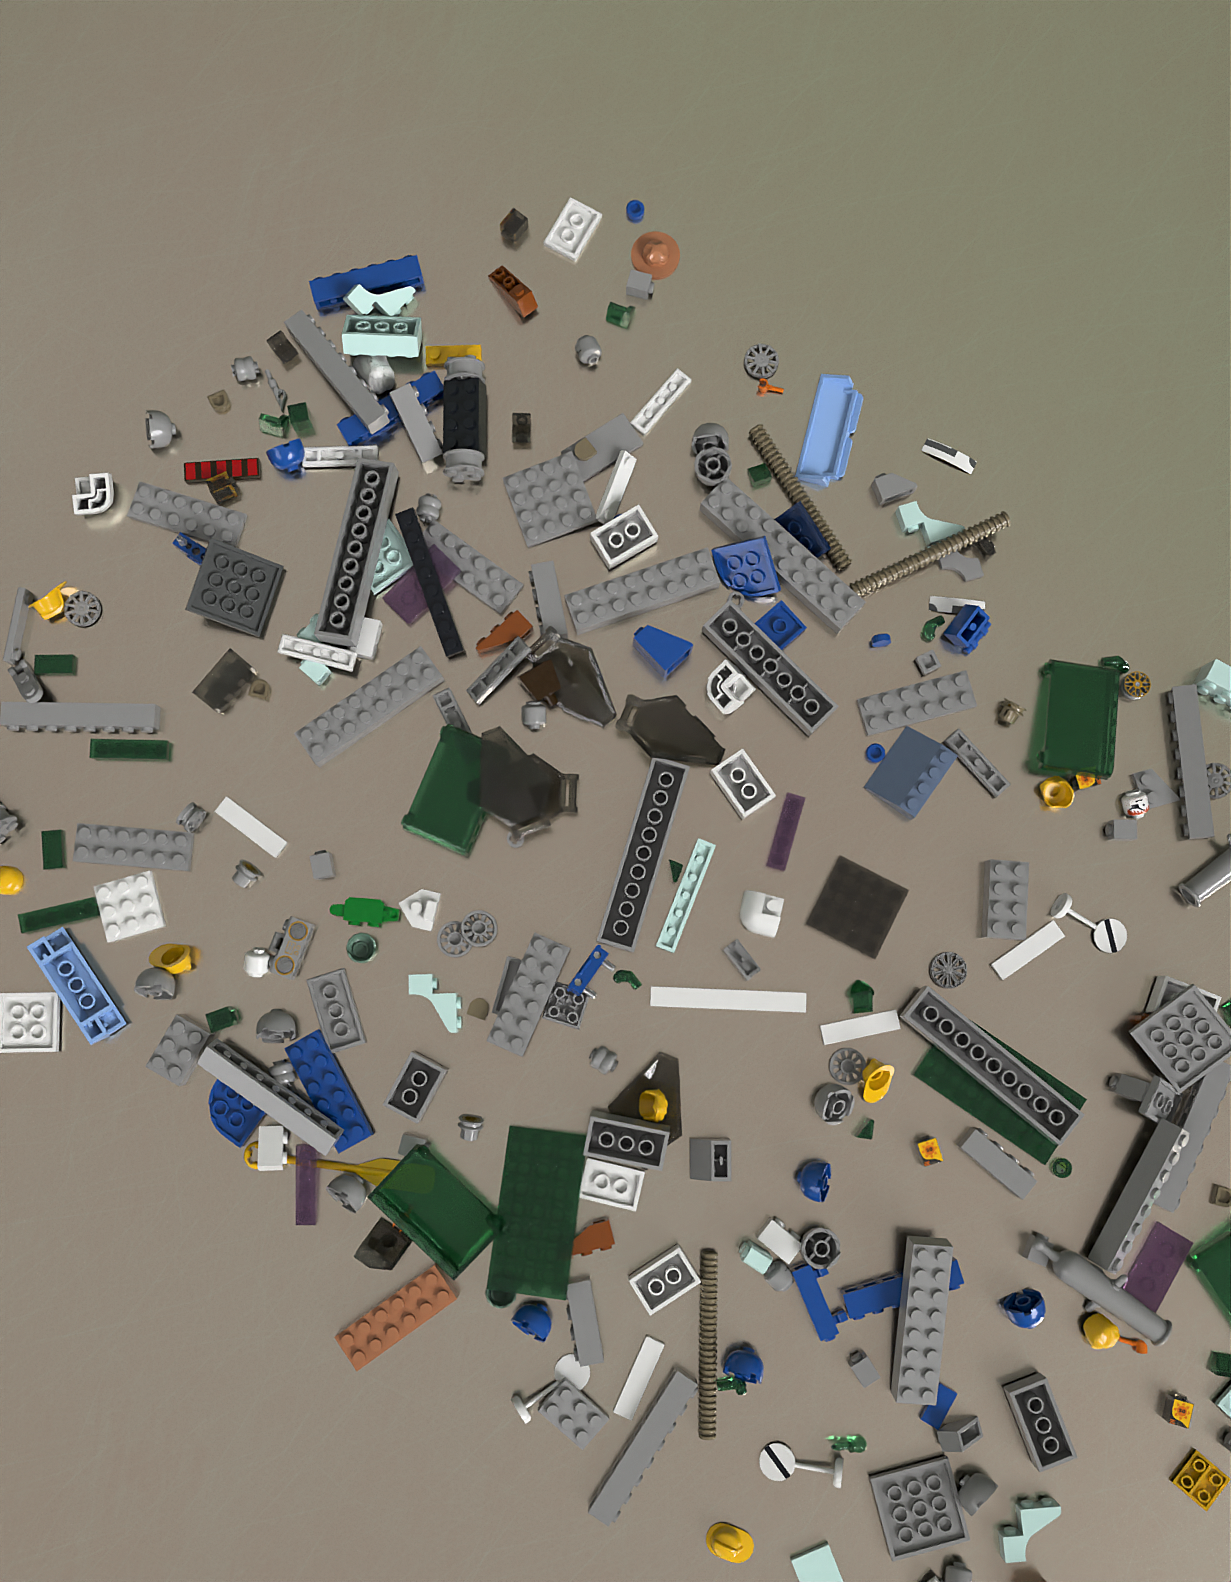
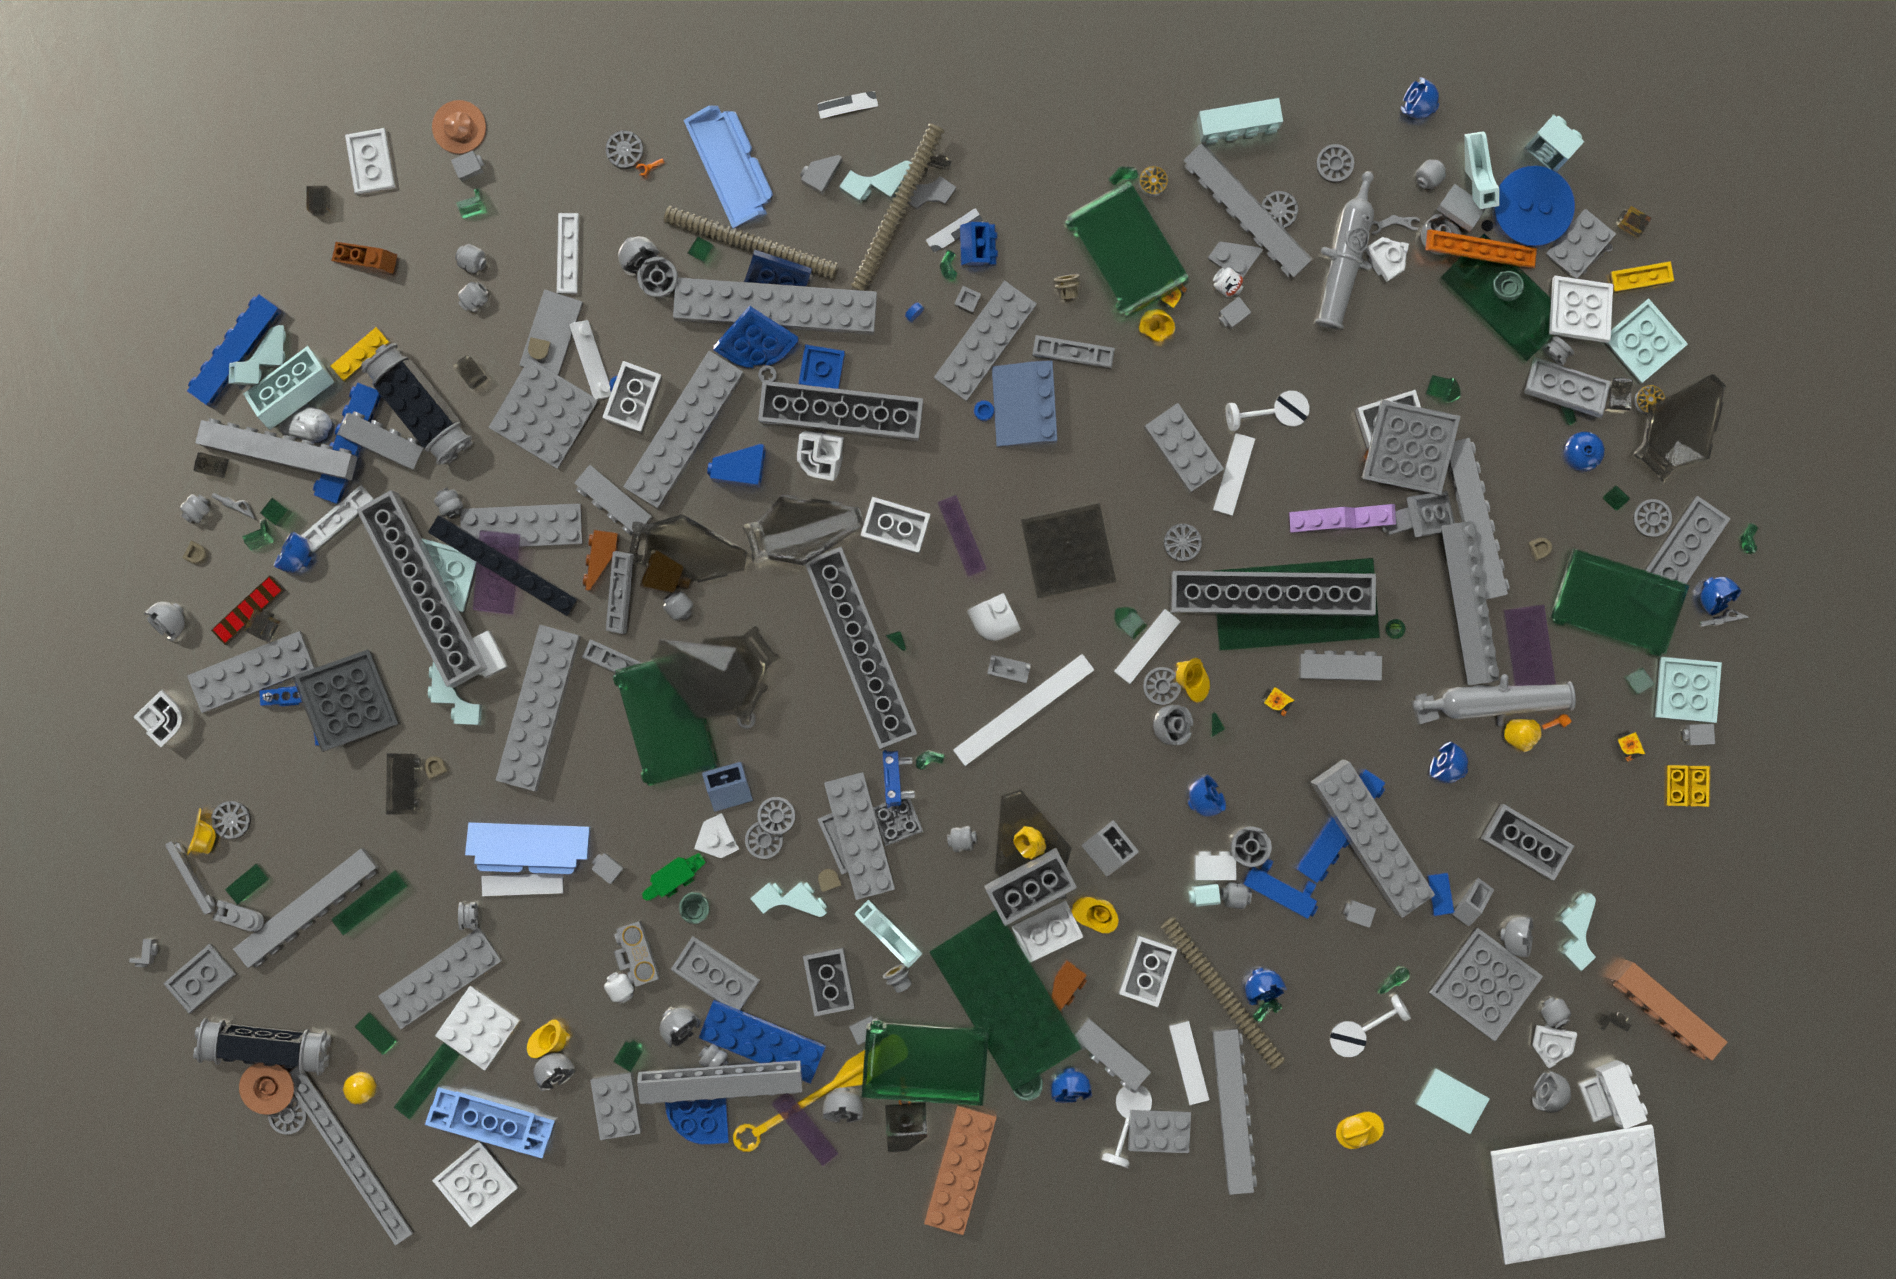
camera: 30 degrees left, 5 degrees up
light grey piece [232,859,261,888] -> none
white brick [257,1126,288,1171] -> none
white tile [277,634,357,672] -> none
blue tile [626,200,644,220] -> none
light aqua plate [656,838,716,953] -> none
none -> light grey head [458,282,488,312]
none -> light blue slope [465,823,590,874]
none -> sand blue slope [702,762,753,812]
none -> light aqua arch [855,900,922,968]
none -> yellow piece [1072,897,1119,933]
none -> lavender bracket [1289,504,1396,533]

